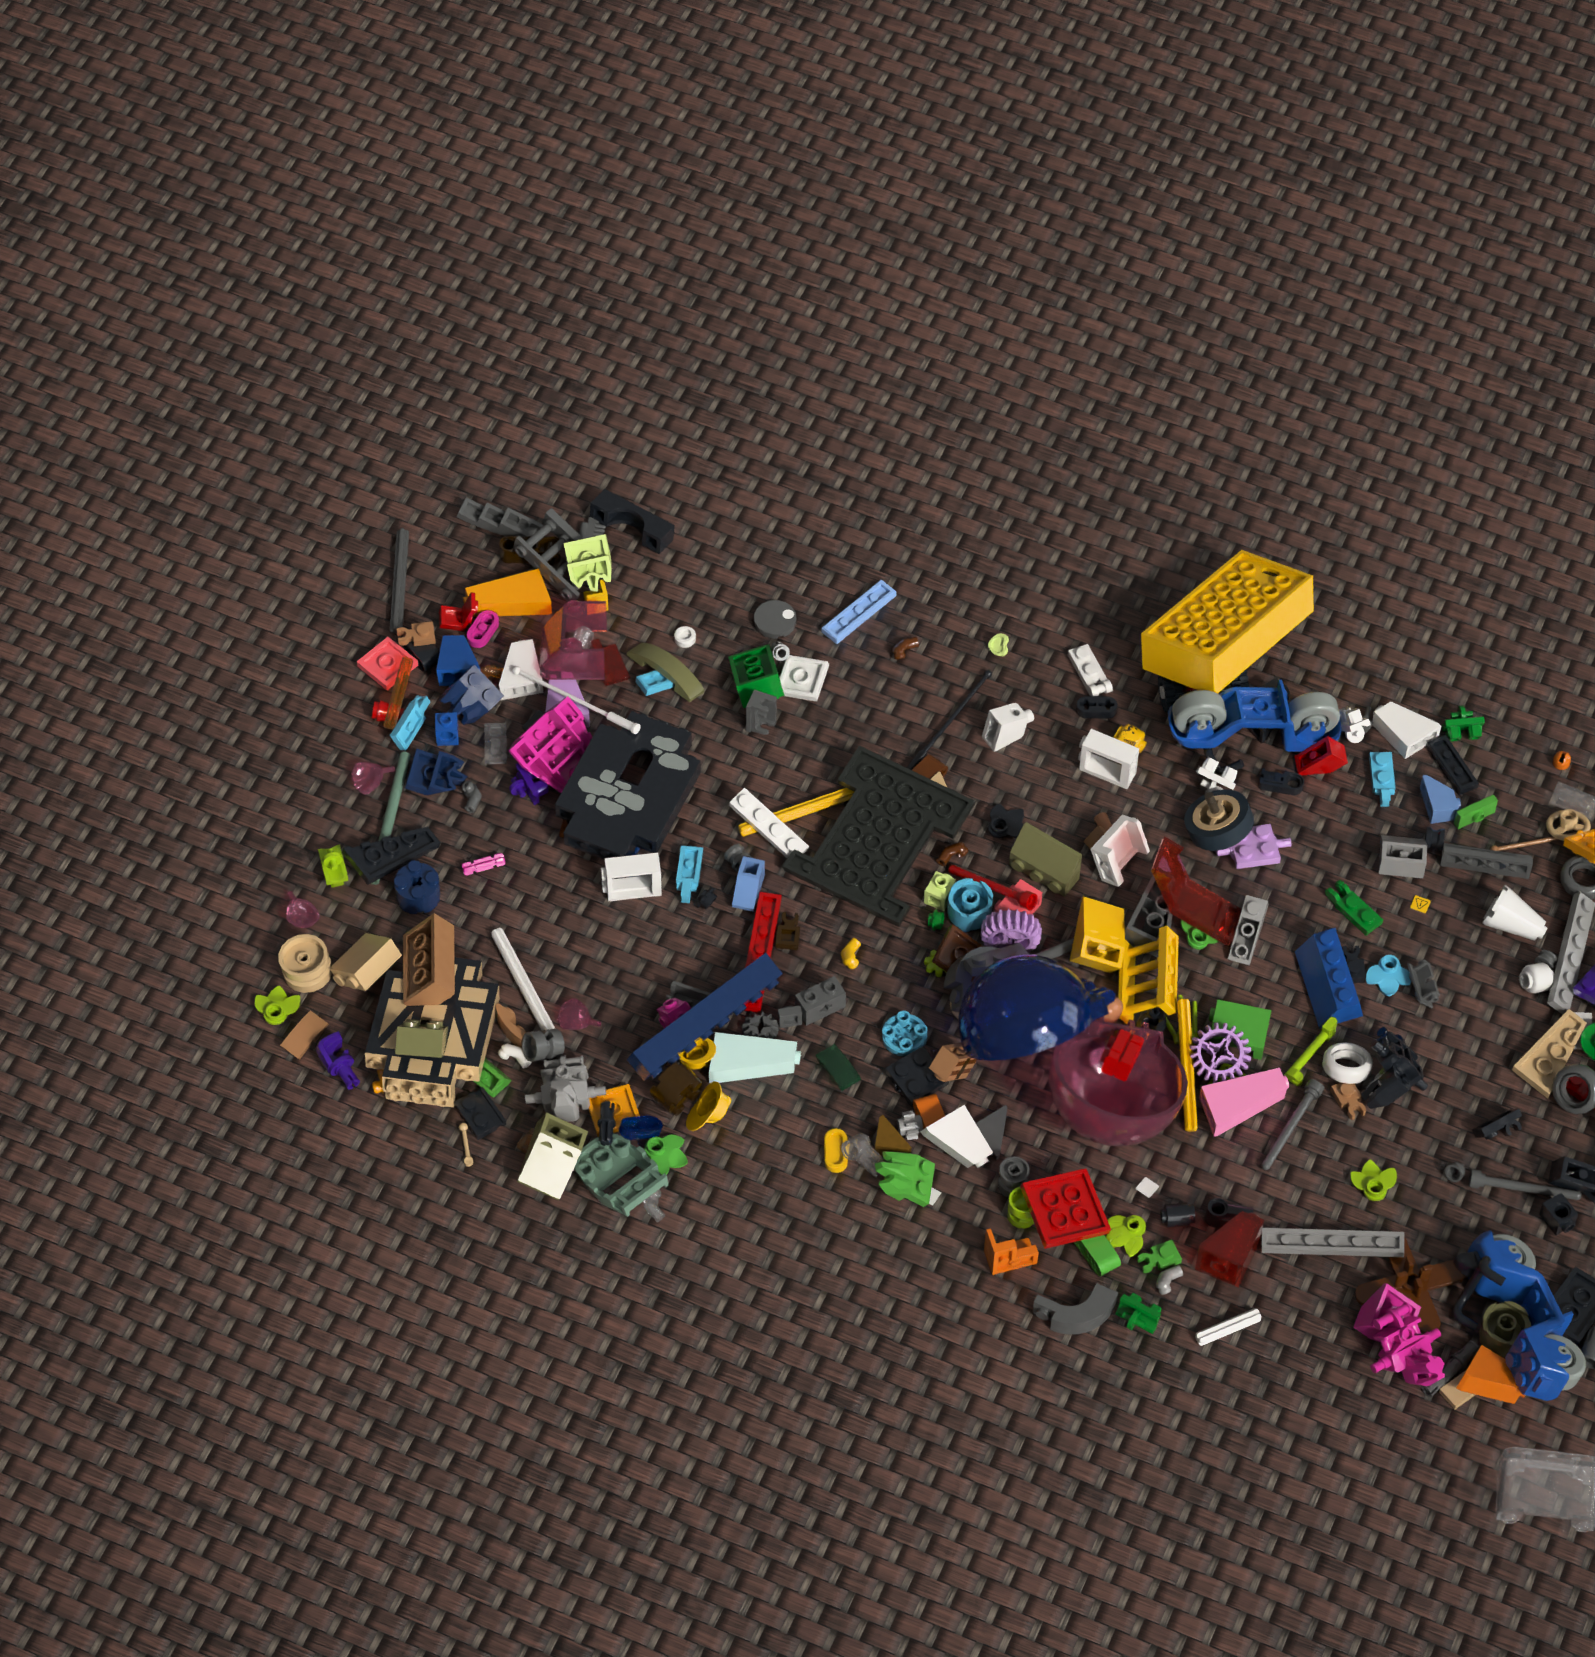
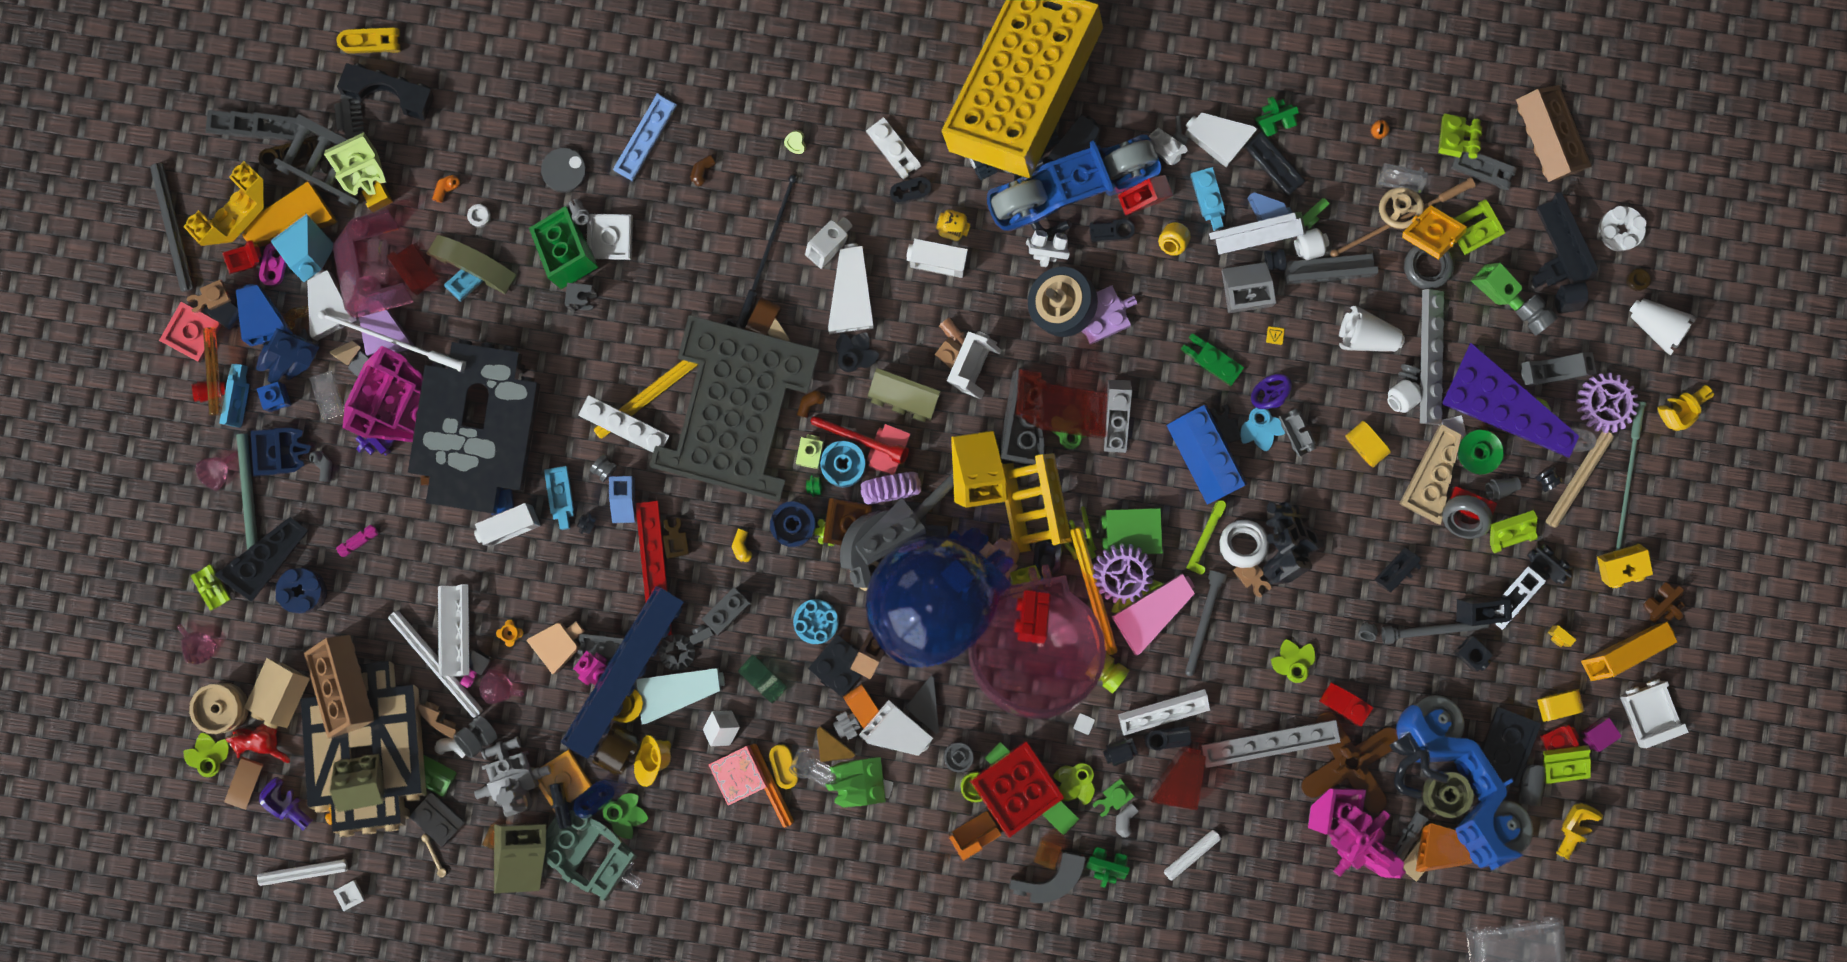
camera: 15 degrees left, 30 degrees up
none -> yellow slope [183,161,264,246]
none -> red animal [225,723,290,763]
none -> white axle [257,859,348,886]
none -> medium azure slope [271,214,335,282]
none -> tan slope [329,341,361,365]
none -> white plate [333,880,366,911]
none -> yellow plate [337,28,400,53]
none -> orange arm [432,175,460,203]
none -> white fence [438,584,469,677]
none -> black piece [460,649,494,688]
none -> light orange plate [496,620,523,647]
none -> light nougat torso [526,621,585,674]
none -> white panel [703,711,740,746]
none -> coral tile [709,745,768,805]
none -> orange axle [750,744,794,827]
none -> dark blue brick [770,501,816,548]
none -> white slope [828,244,874,334]
none -> clear orange panel [1032,838,1062,870]
none -> lime wheel [1087,652,1130,694]
none -> white plate [1118,689,1210,735]
none -> yellow head [1158,222,1191,256]
none -> fence [1209,212,1306,254]
none -> dark purple piece [1251,374,1292,409]
none -> white head [1294,228,1329,260]
none -> red slope [1319,682,1374,727]
none -> yellow beam [1345,421,1391,468]

